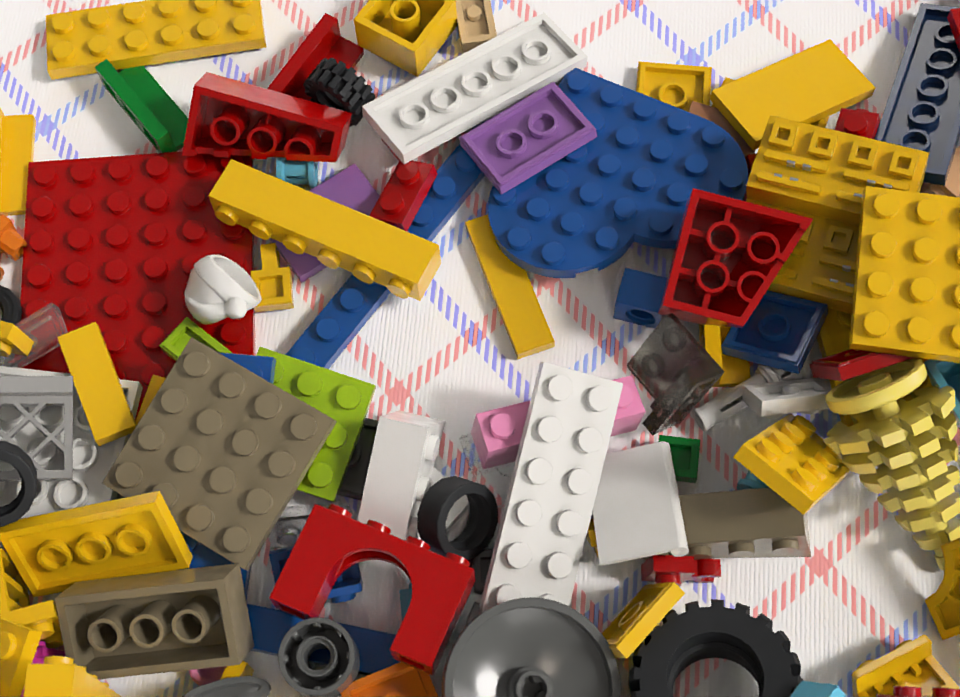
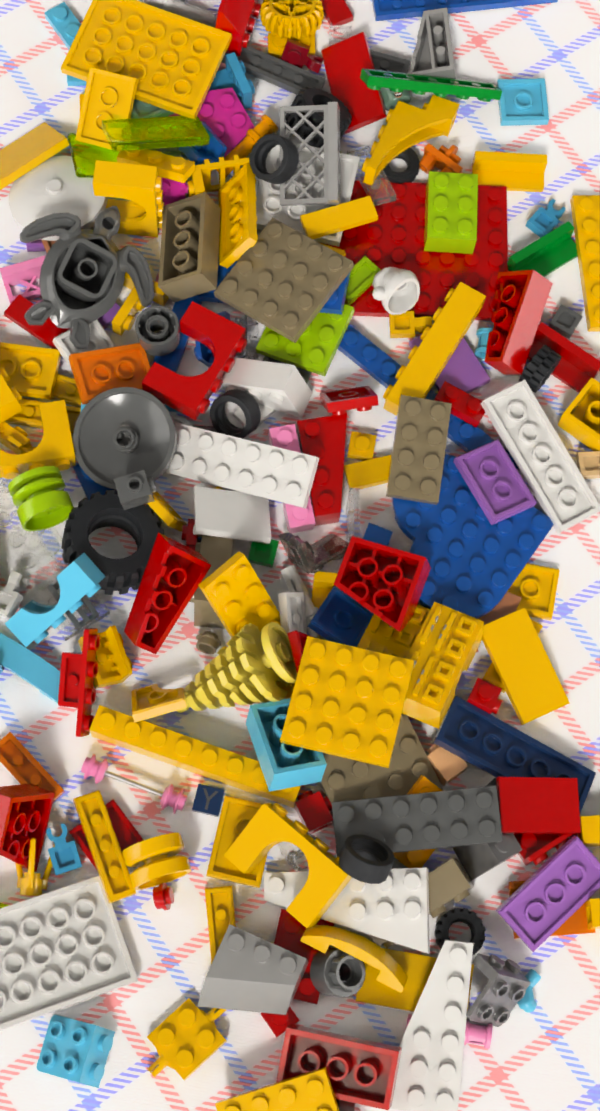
camera: 85 degrees right, 5 degrees up
none -> dark grey brick [114,470,157,510]
none -> red wedge [124,532,212,654]
none -> dark tan plate [196,631,221,654]
none -> red wedge [296,413,347,526]
none -> red plate [320,385,379,415]
none -> clear tile [346,488,360,550]
none -> yellow plate [347,431,377,461]
none -> dark tan plate [386,395,452,505]
none -> lime brick [424,171,478,254]
none -> dark azure plate [525,199,566,238]
none -> dark grey plate [549,304,583,339]

